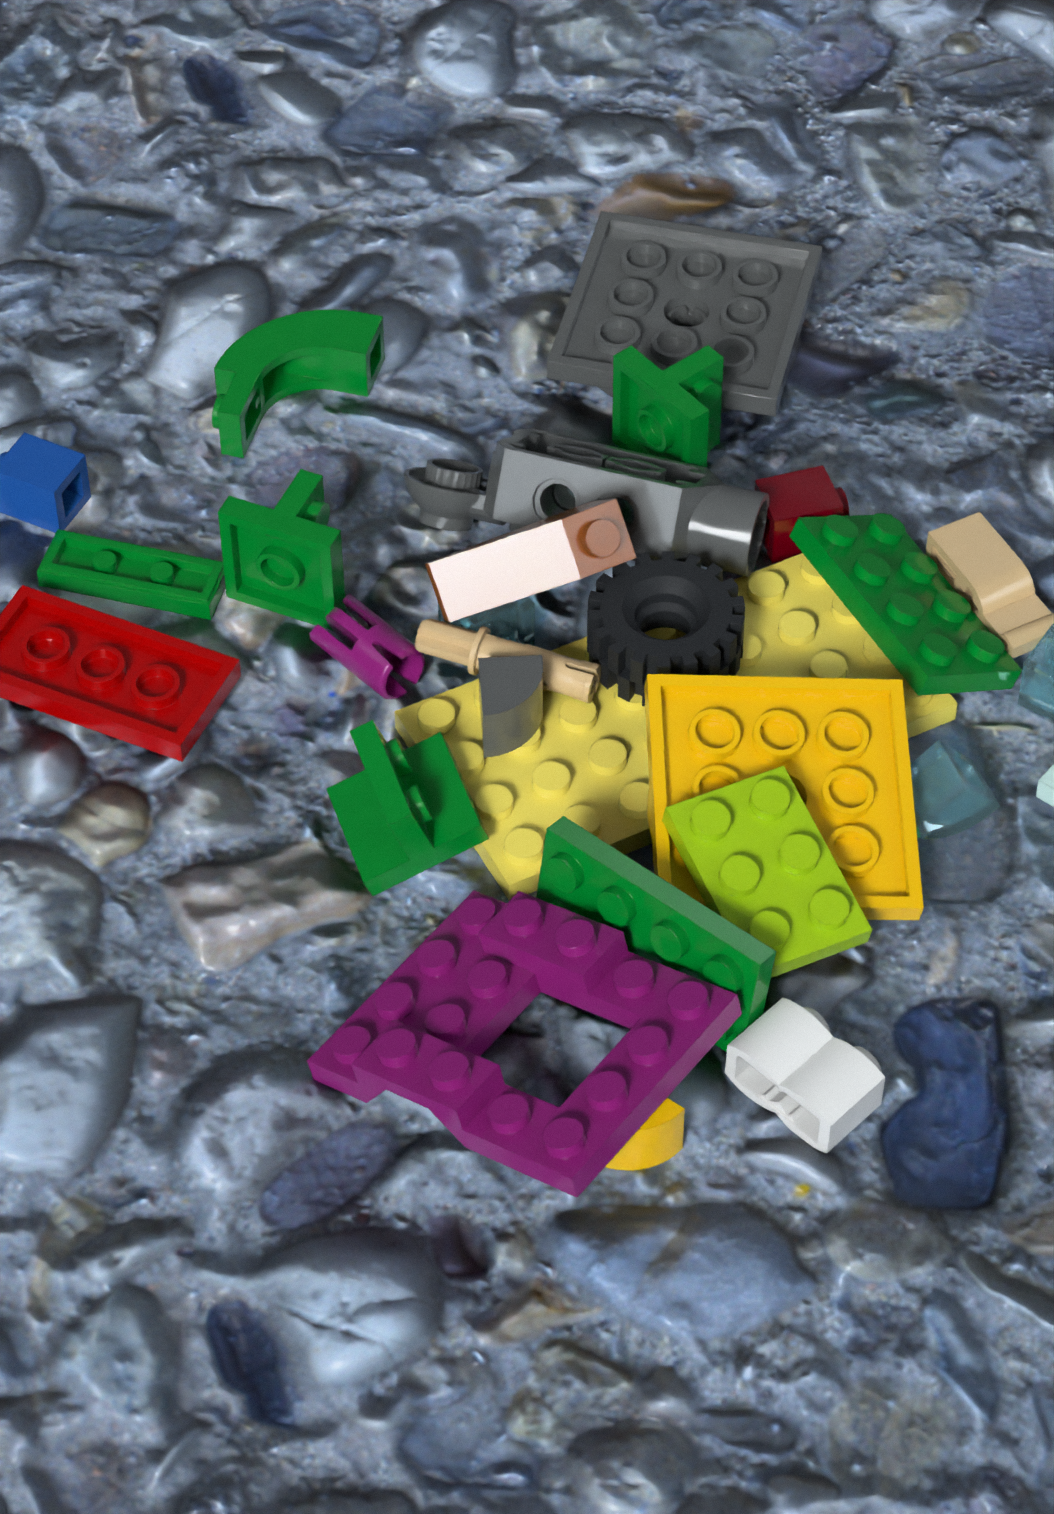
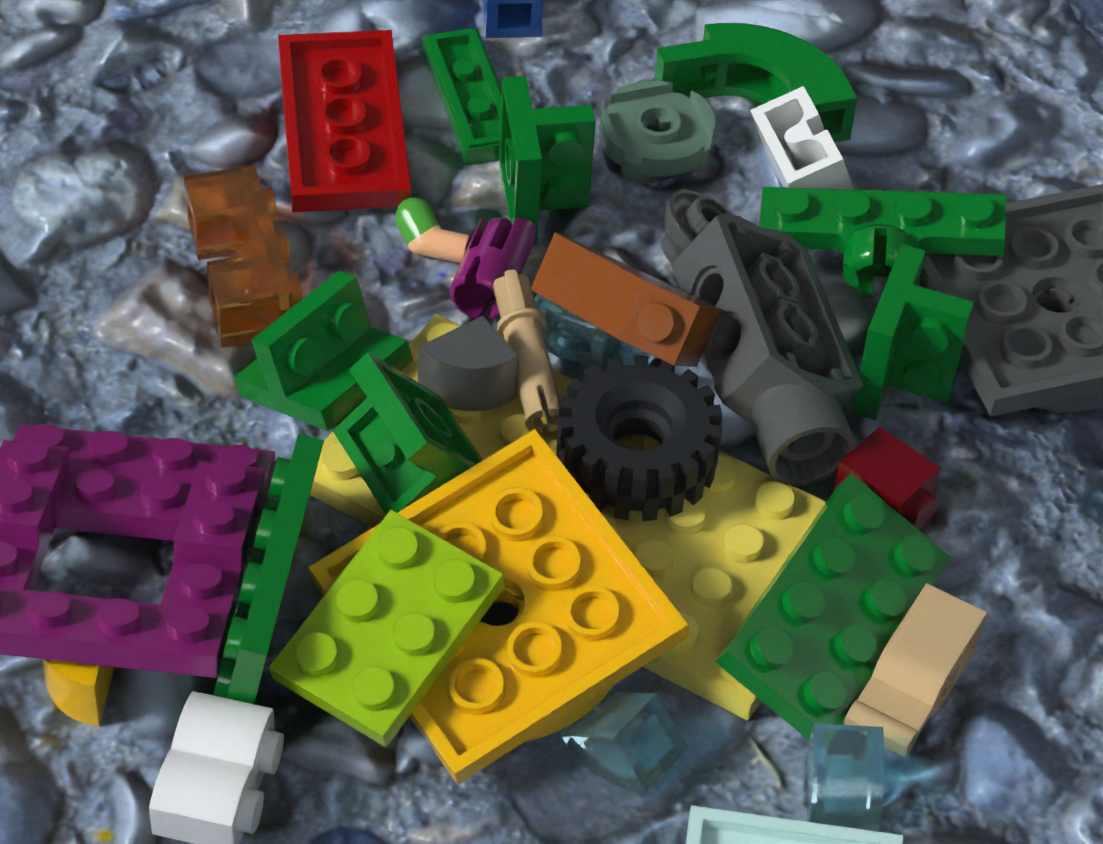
camera: 55 degrees right, 0 degrees up
none -> clear orange arch [184,165,303,348]
none -> green bracket [332,352,483,515]
none -> arm [395,198,471,263]
none -> sand green plate [599,80,716,182]
none -> white brick [750,86,854,190]
none -> green plate [759,187,1006,298]

